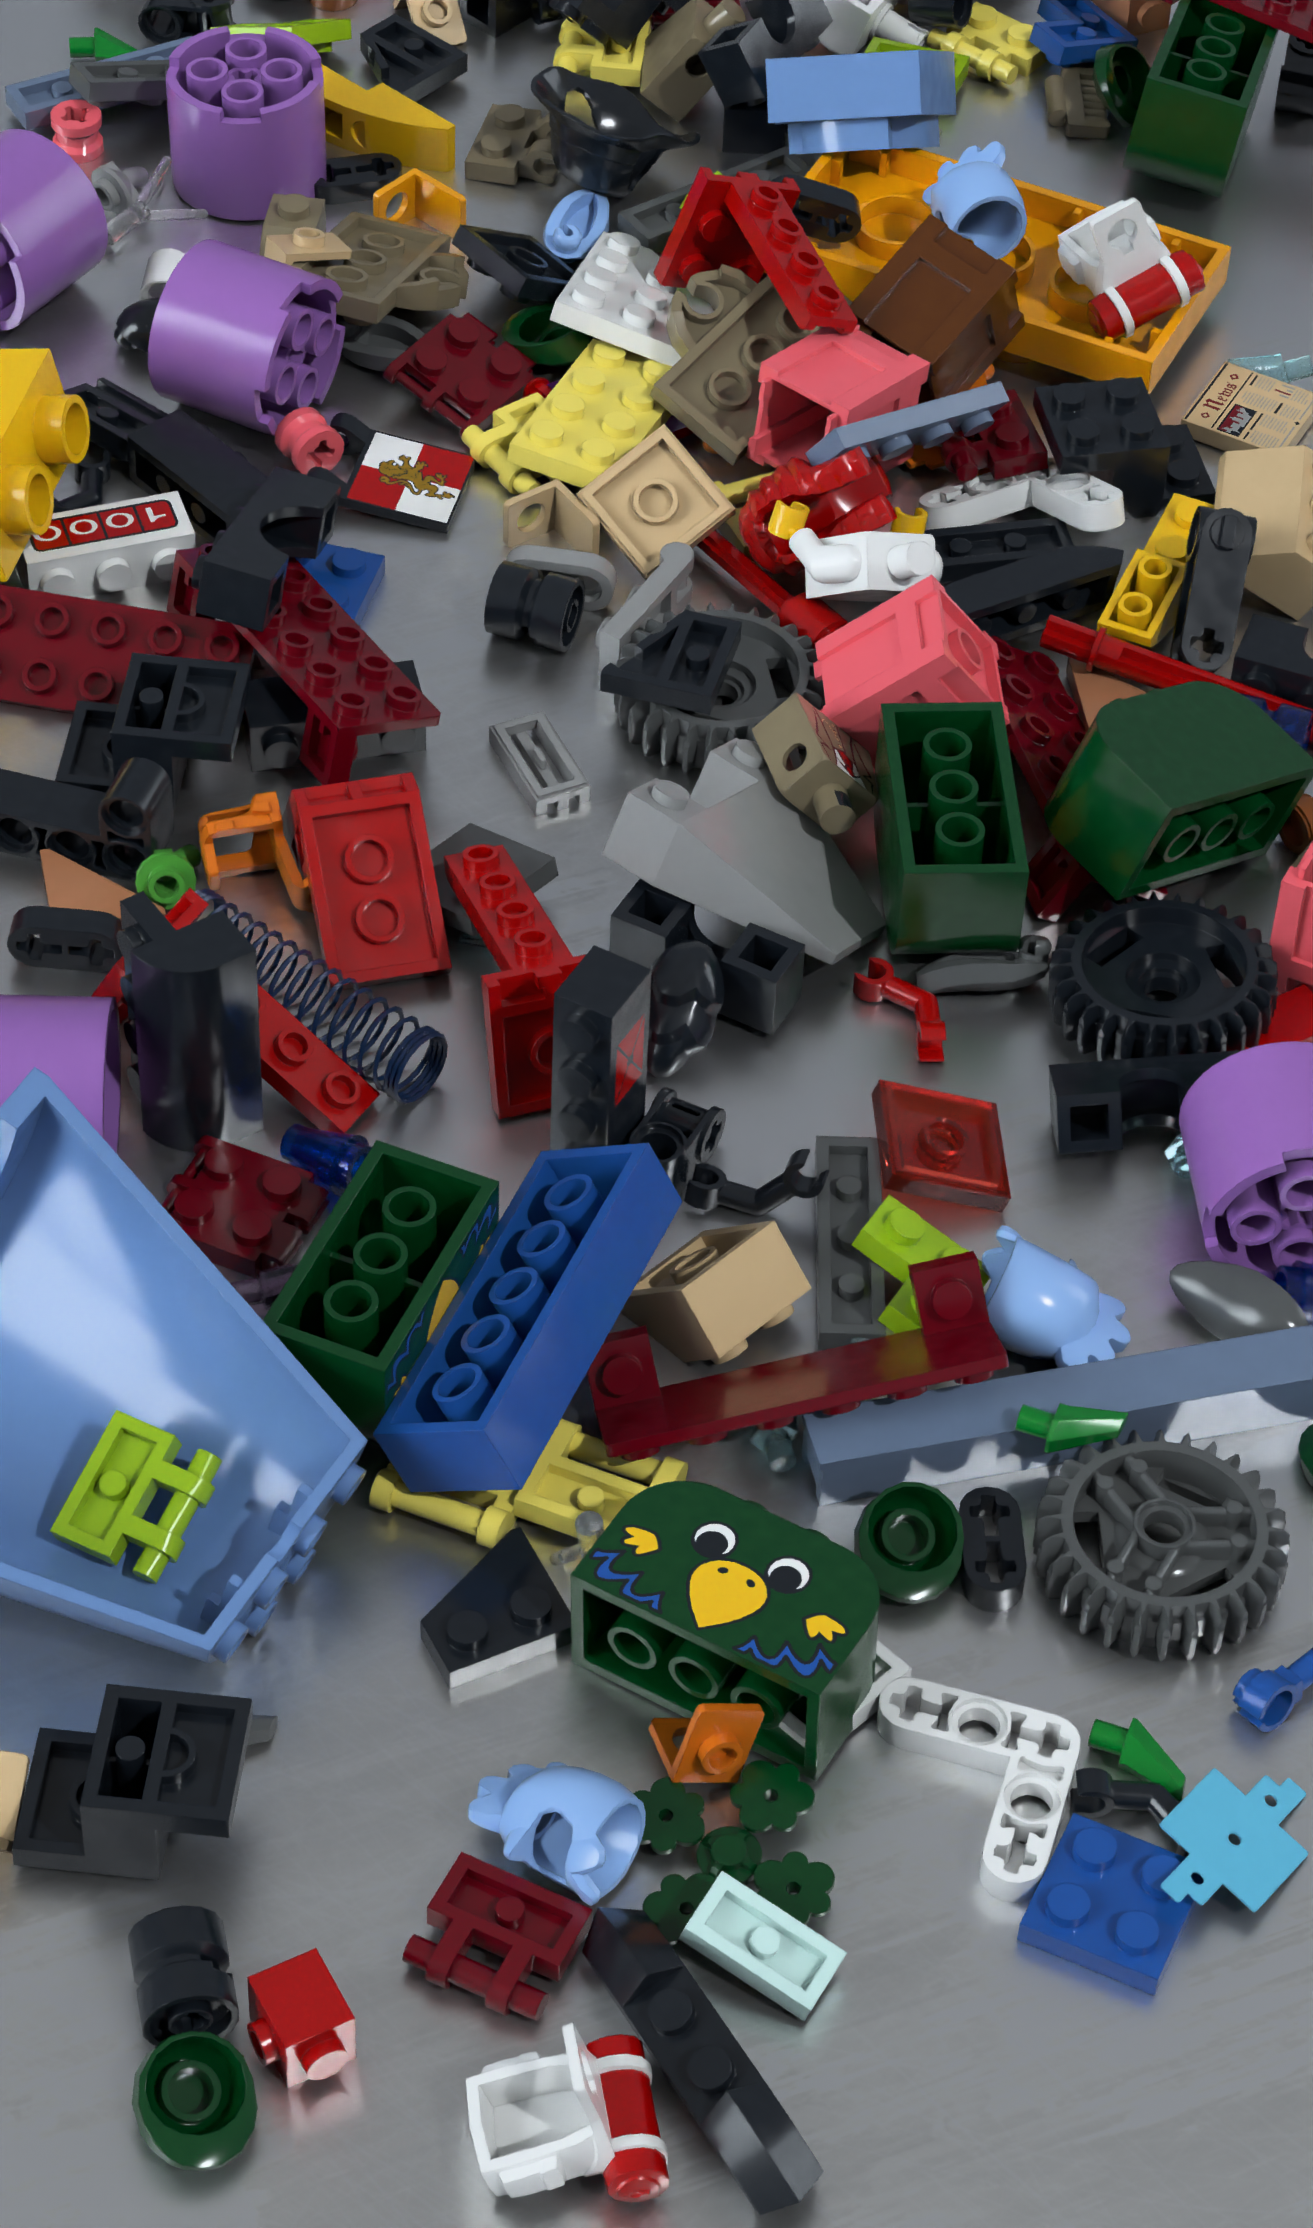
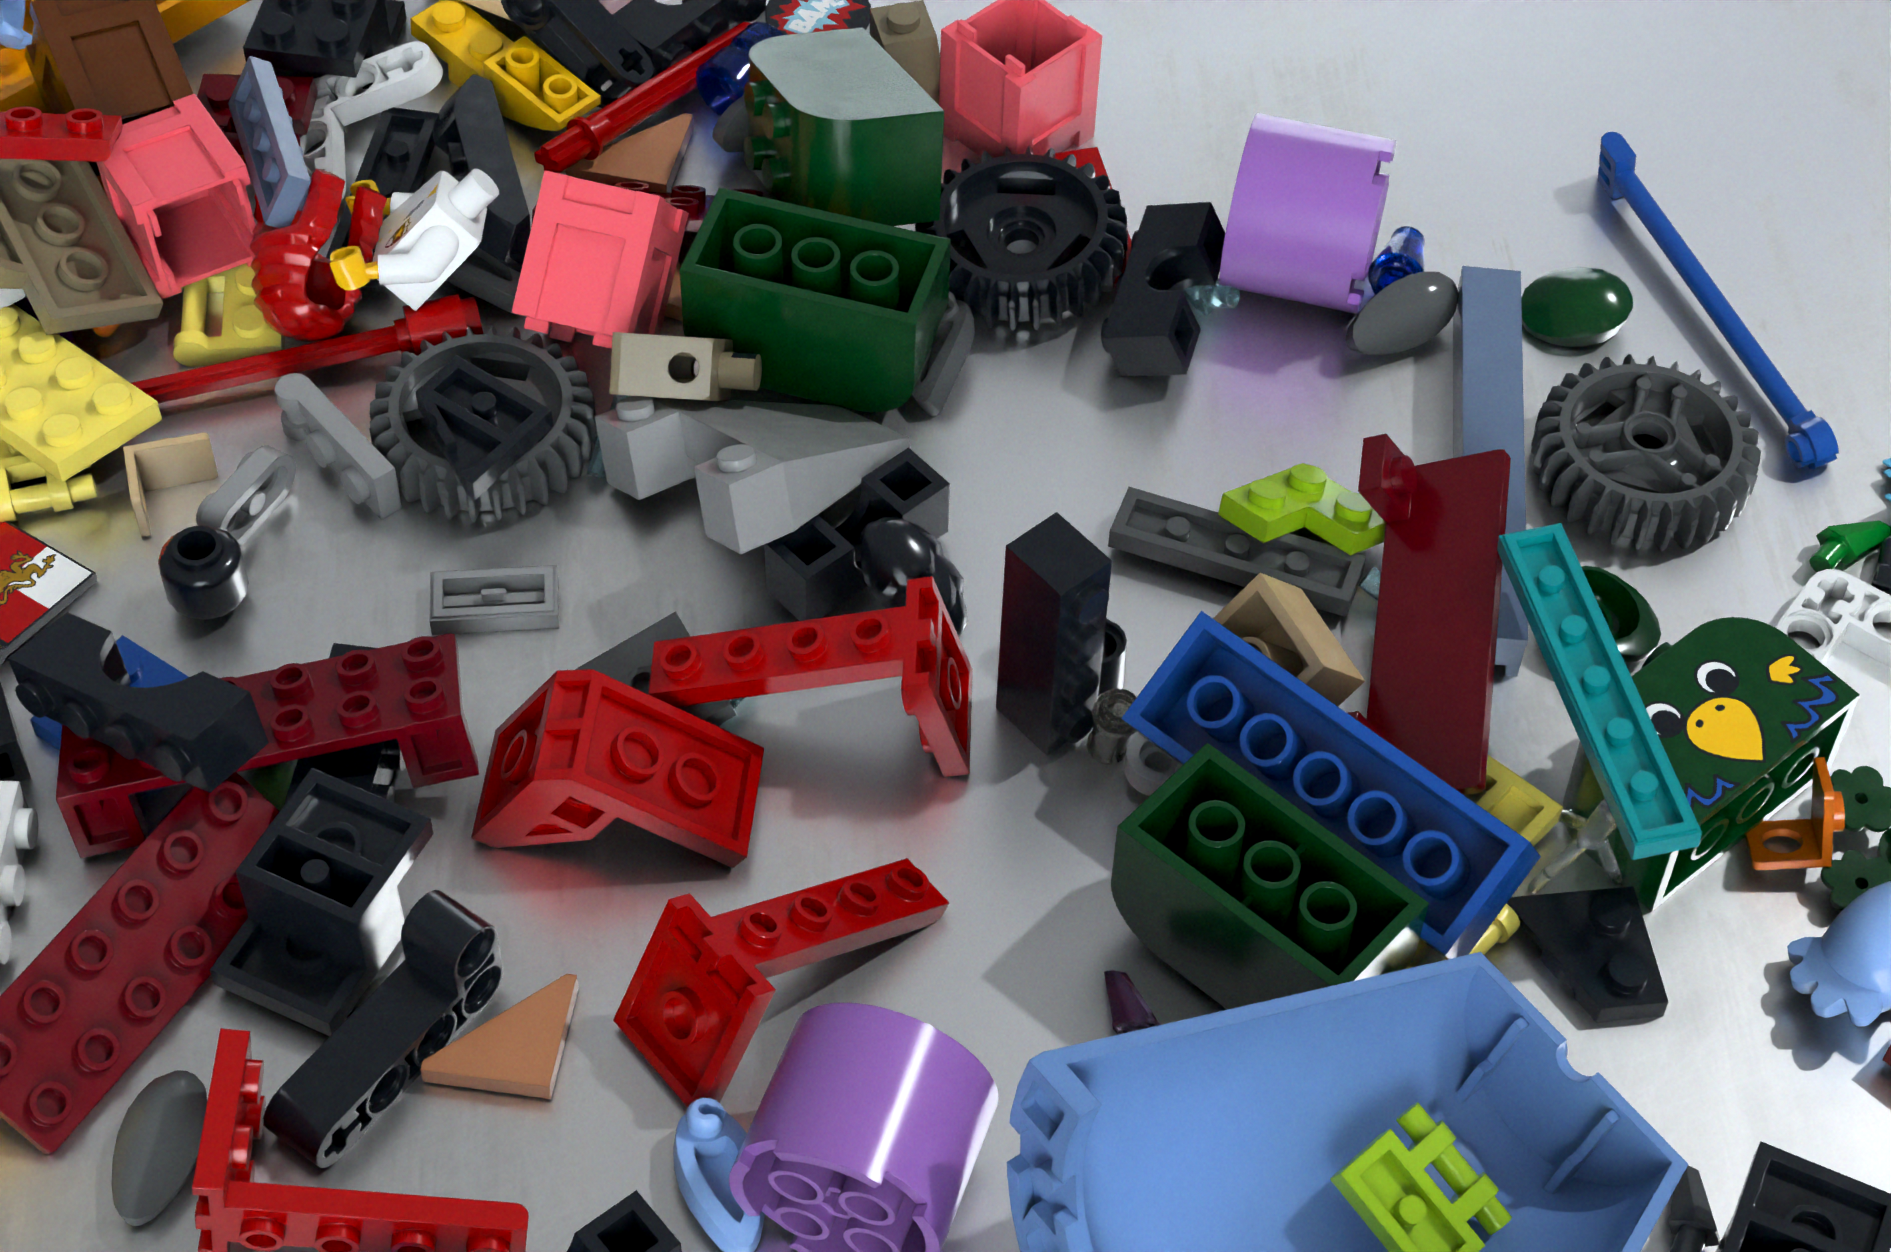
camera: 70 degrees left, 5 degrees up
black beam [7,906,123,972] -> none
black brick [117,891,264,1152] -> none
bright green plate [135,844,202,910] -> none
dark red plate [161,1135,329,1279] -> none
dark blue piece [195,888,448,1105] -> none
orange piece [198,791,314,913] -> none
clear blue cone [280,1124,372,1196] -> none
black wheel [484,560,585,652] -> none
tan tile [576,424,736,580] -> none
black arm [684,1149,830,1216] -> none
red arm [853,957,946,1062] -> none
clear red plate [871,1079,1011,1212] -> none
black beam [959,1487,1027,1612] -> none
light blue piece [982,1225,1131,1368] -> none
green bar [1015,1403,1129,1453] -> none
none -> black head [158,525,249,620]
none -> teal tile [1497,523,1702,860]

